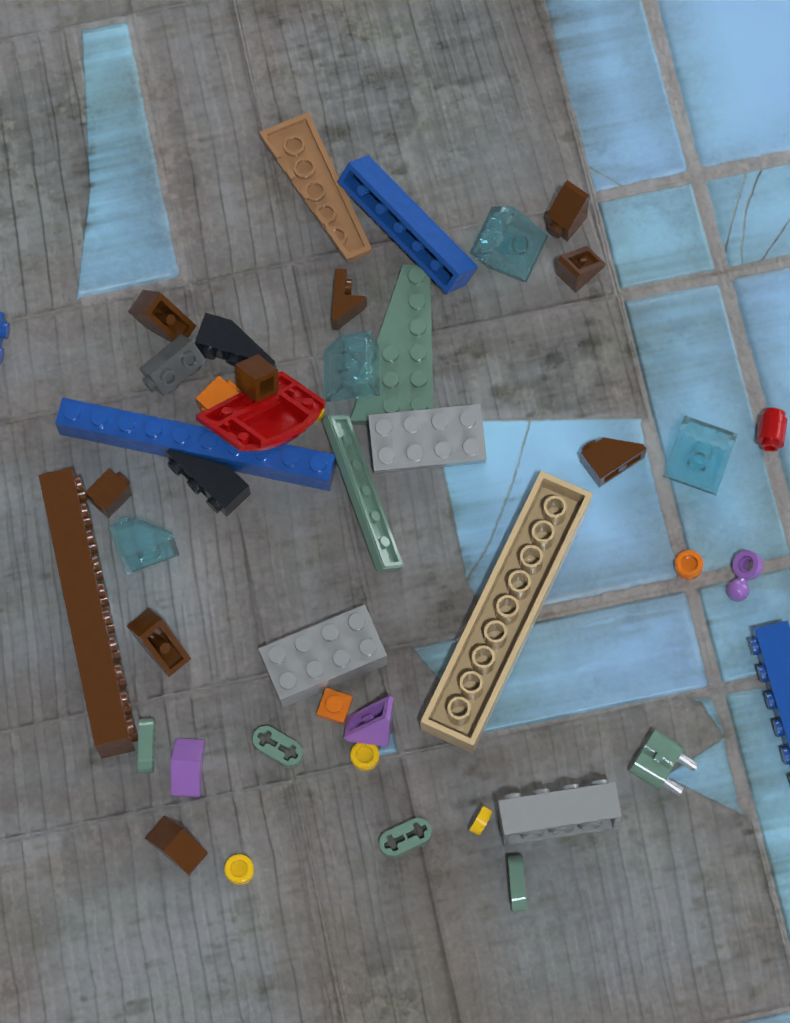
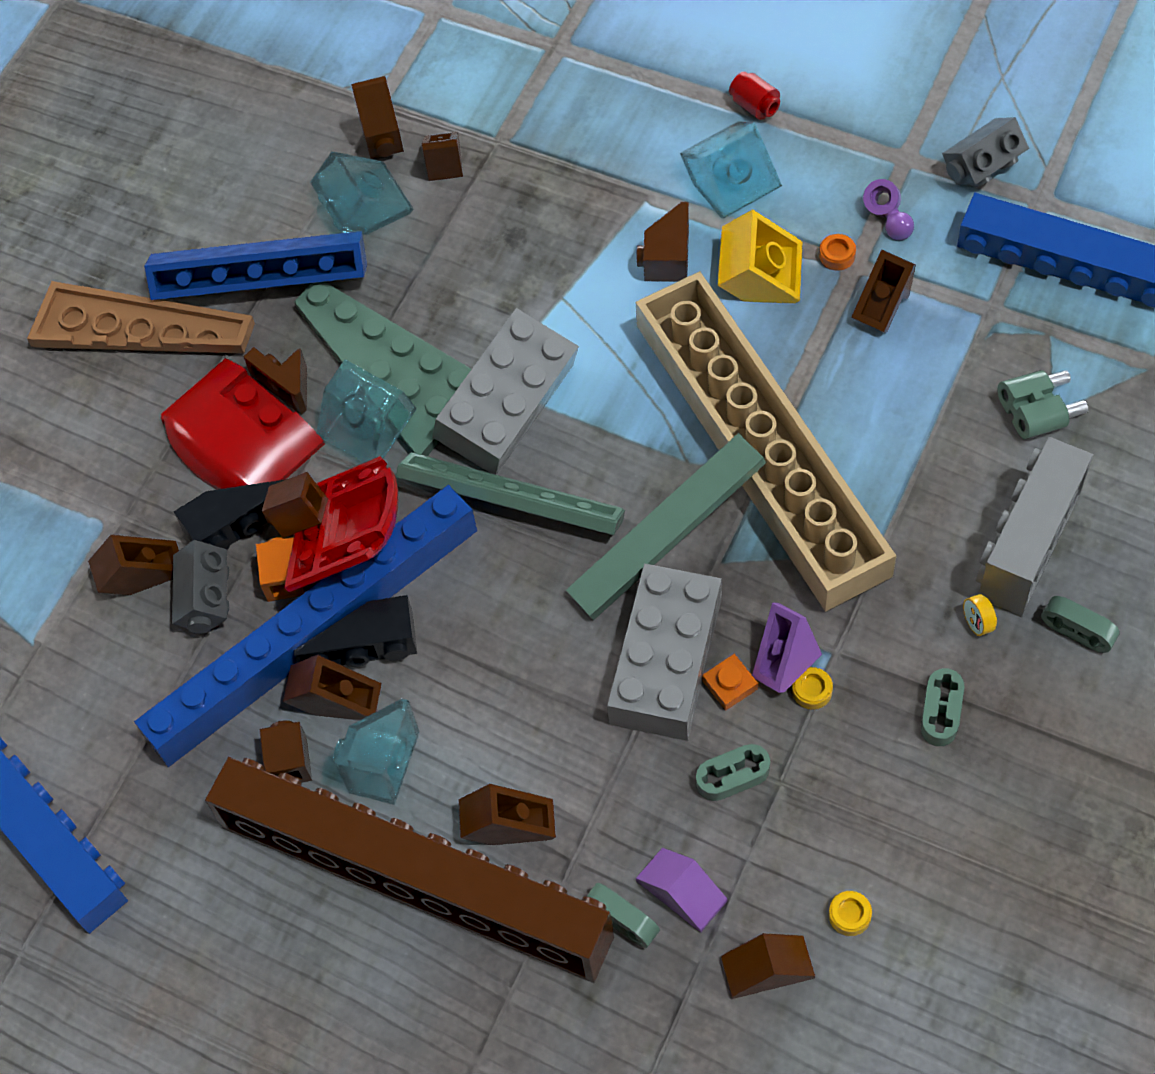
camera: 50 degrees left, 10 degrees down
none -> red slope [161,358,325,490]
none -> reddish brown slope [283,655,382,721]
none -> sand green tile [566,433,766,620]
none -> yellow slope [718,209,803,303]
none -> reddish brown slope [851,249,916,332]

